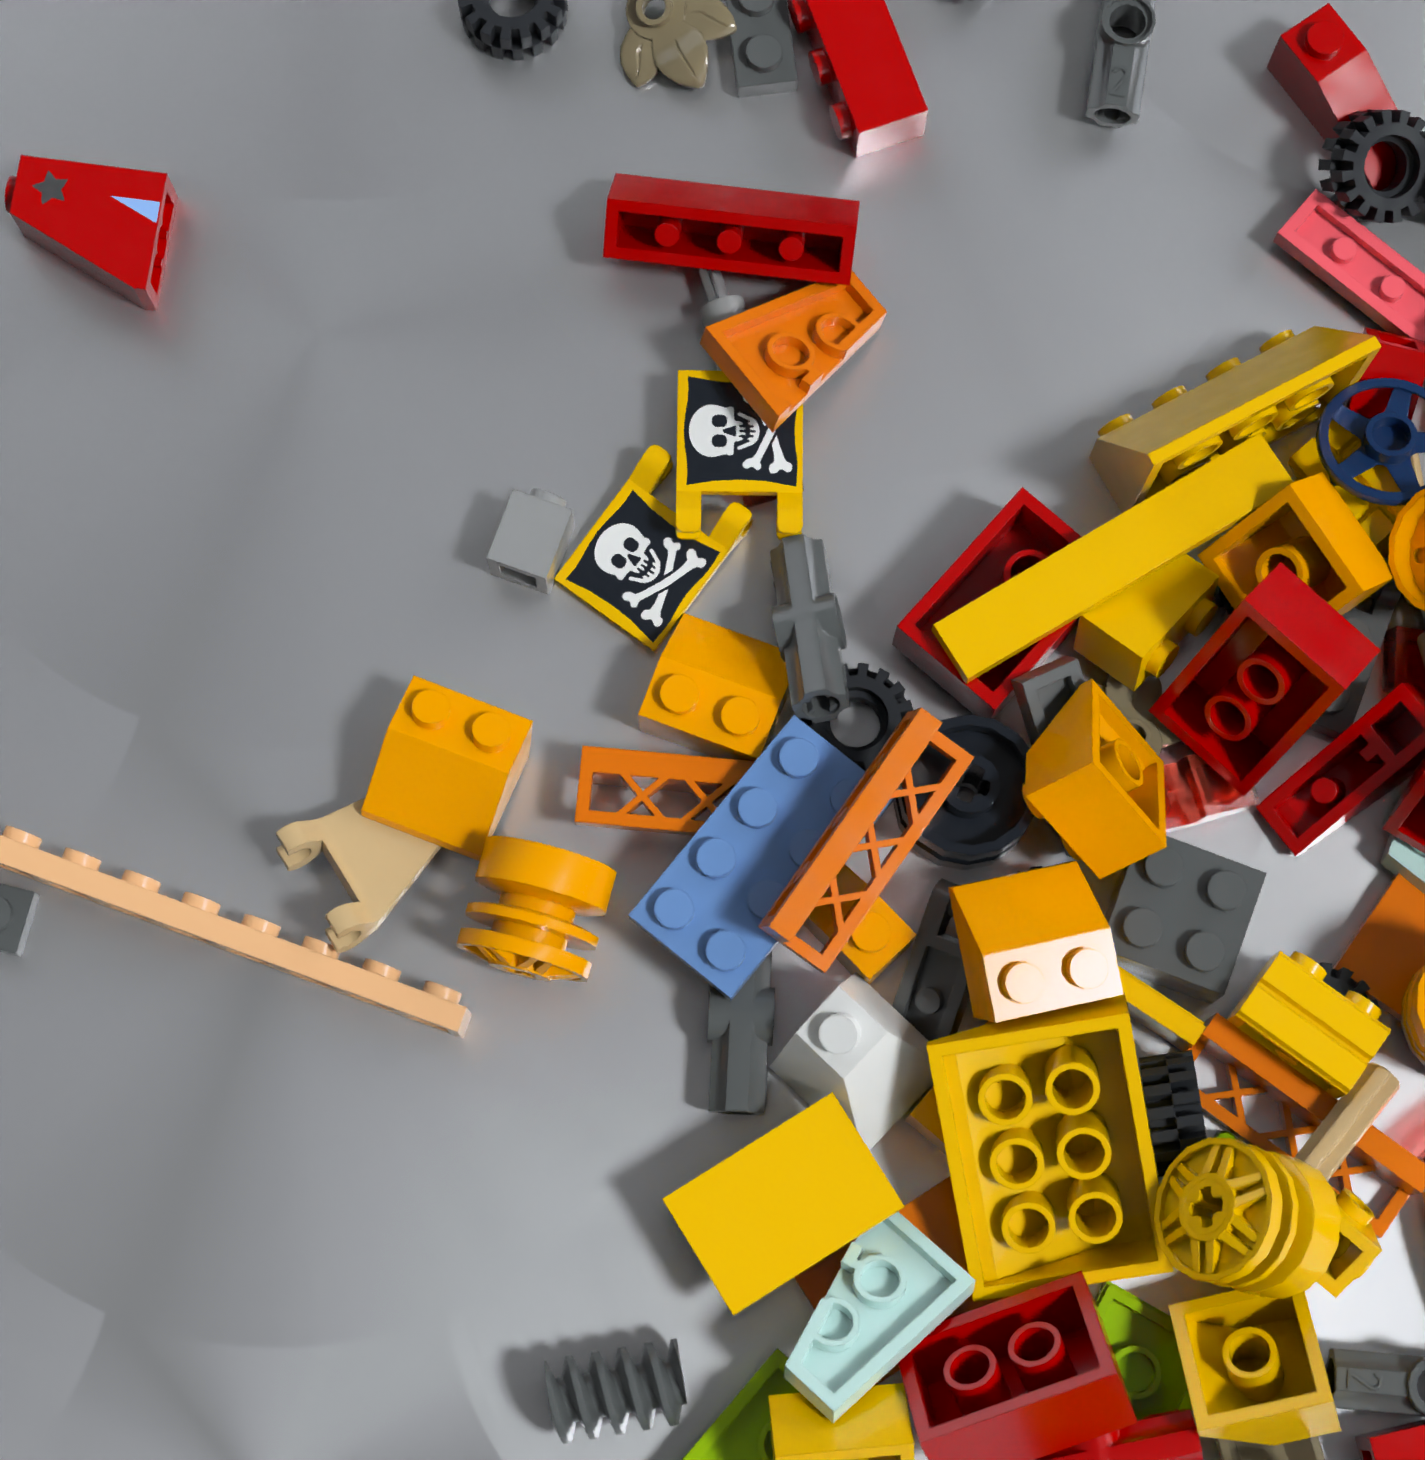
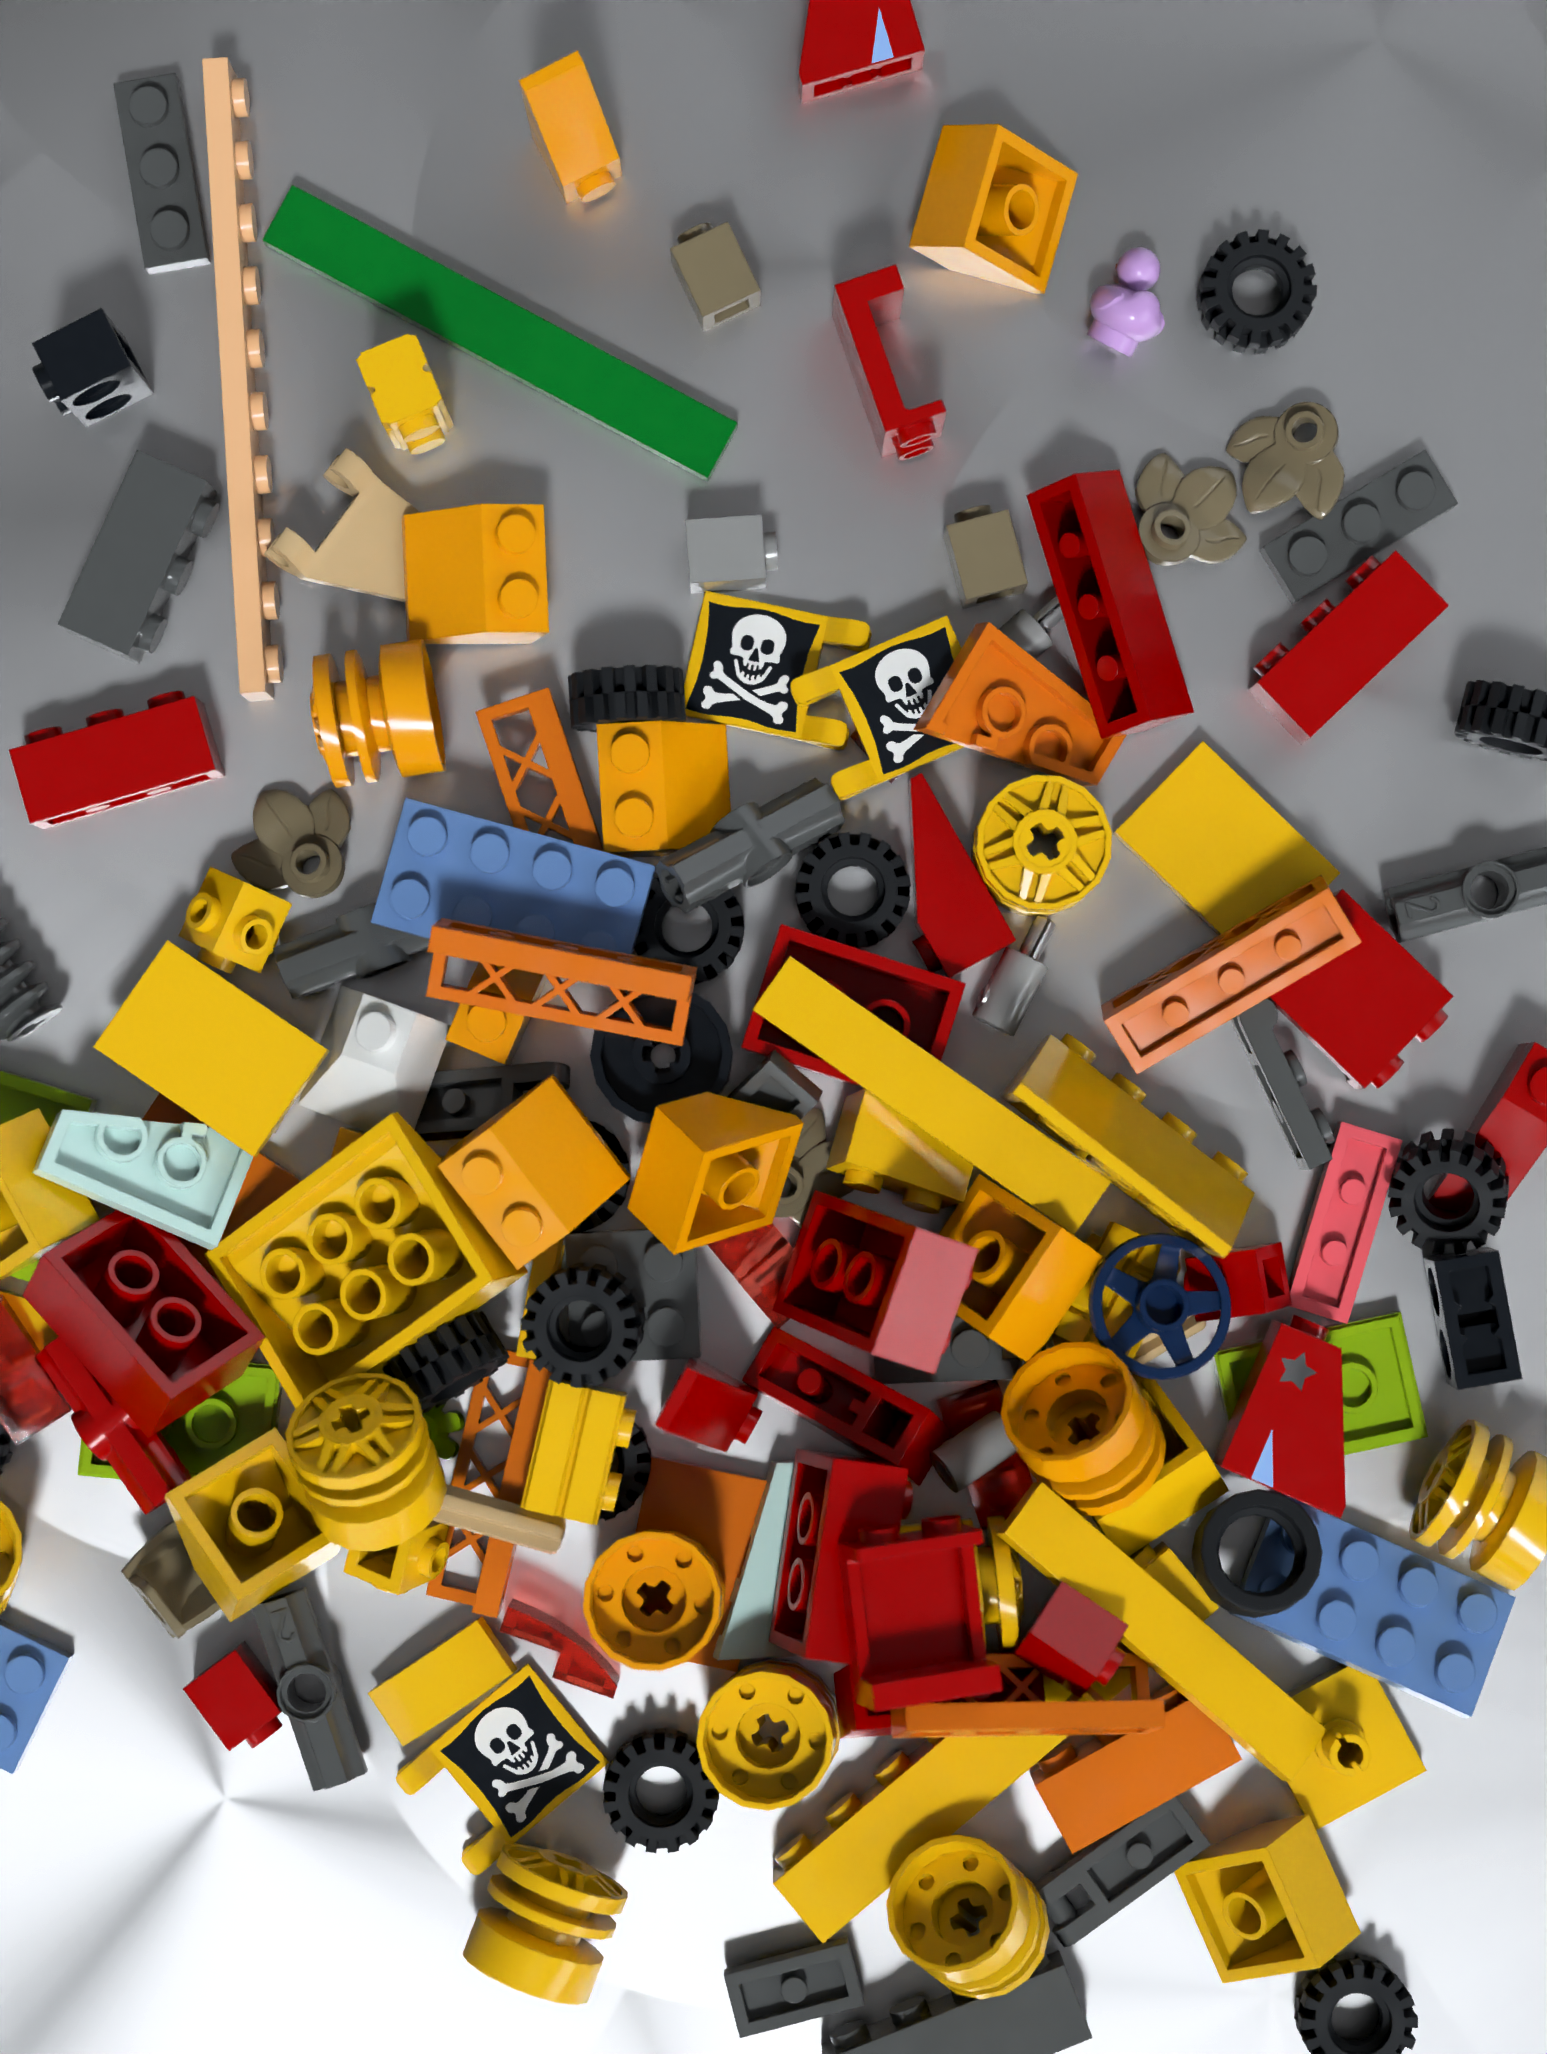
camera: 65 degrees right, 10 degrees up
none -> red brick [9,691,225,829]
none -> black brick [32,308,154,428]
none -> dark grey brick [58,449,219,664]
none -> yellow brick [178,866,292,974]
none -> dark tan plate [231,789,351,899]
none -> green tile [262,185,738,482]
none -> yellow brick [356,333,454,455]
none -> light orange slope [519,50,622,204]
none -> black tyre [521,1262,645,1388]
none -> black tyre [568,665,686,732]
none -> red slope [655,1358,763,1453]
none -> dark tan brick [670,222,761,332]
none -> black tyre [795,832,911,948]
none -> red panel [832,264,947,460]
none -> red slope [908,772,1016,978]
none -> light orange slope [909,124,1078,294]
none -> dark tan brick [943,505,1028,609]
none -> yellow wheel [971,775,1112,917]
none -> light grey piece [972,915,1056,1036]
none -> lavender animal [1087,247,1165,357]
none -> orange fence [1101,875,1362,1074]
none -> yellow tile [1113,741,1340,936]
none -> dark tan plate [1135,453,1247,566]
none -> dark grey plate [1231,999,1335,1170]
none -> red panel [1267,889,1454,1089]

